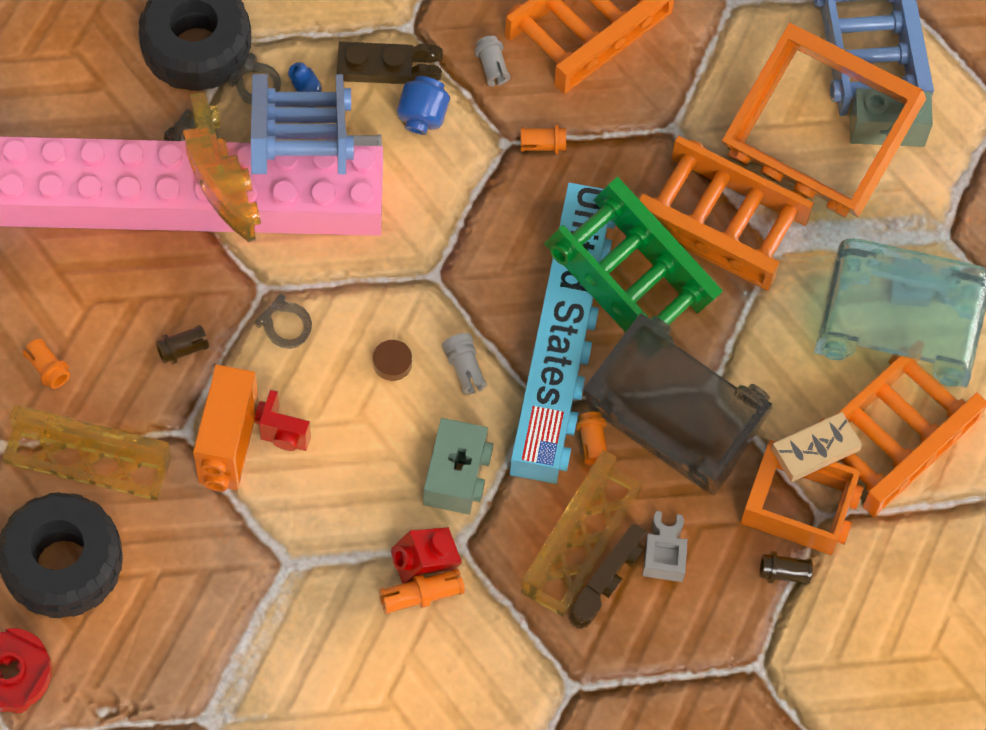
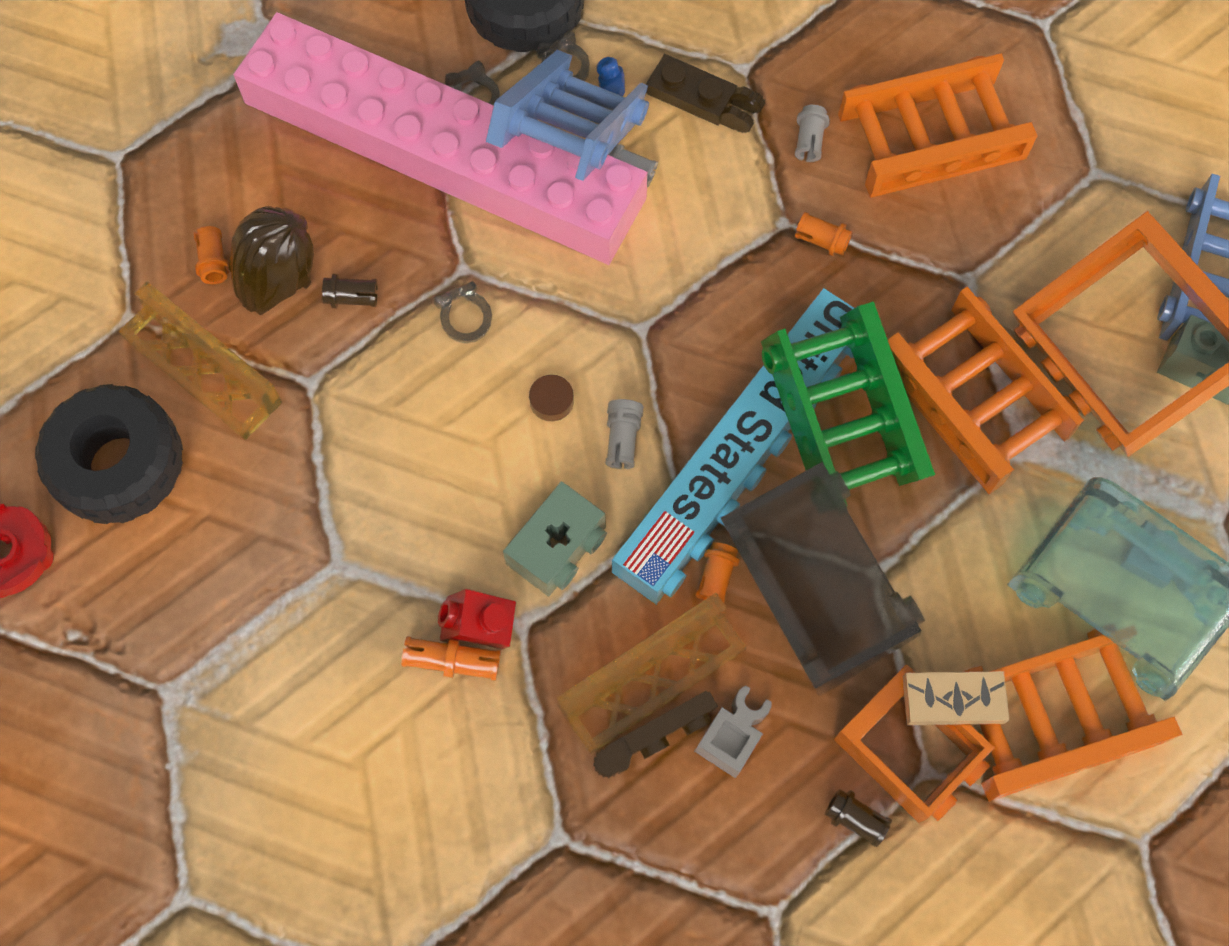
camera: 30 degrees right, 5 degrees up
clear yellow slope [183,92,261,242] -> none
orange window [193,364,259,492] -> none
red bracket [254,390,311,451] -> none
blue head [396,76,450,135] -> none
none -> dark brown hair [228,206,314,315]

